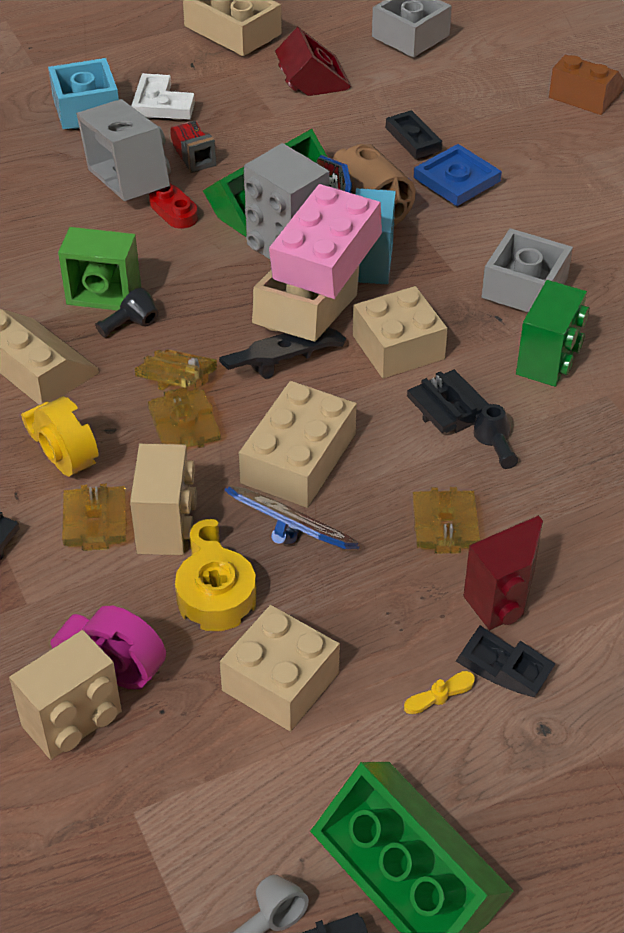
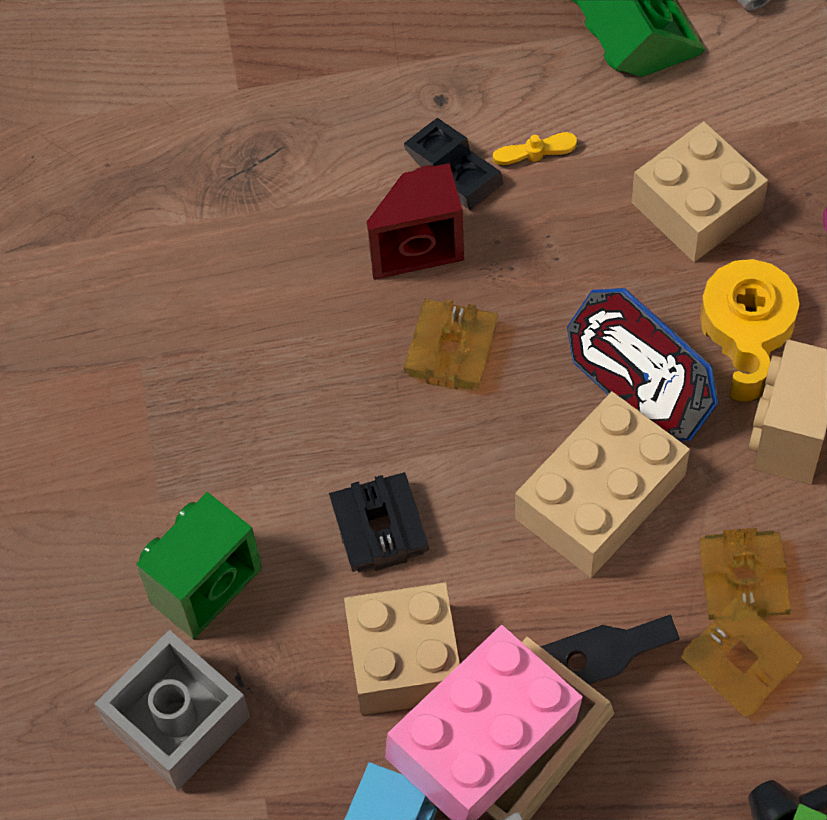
camera: 160 degrees left, 15 degrees up
black bar [473,404,518,469] -> none

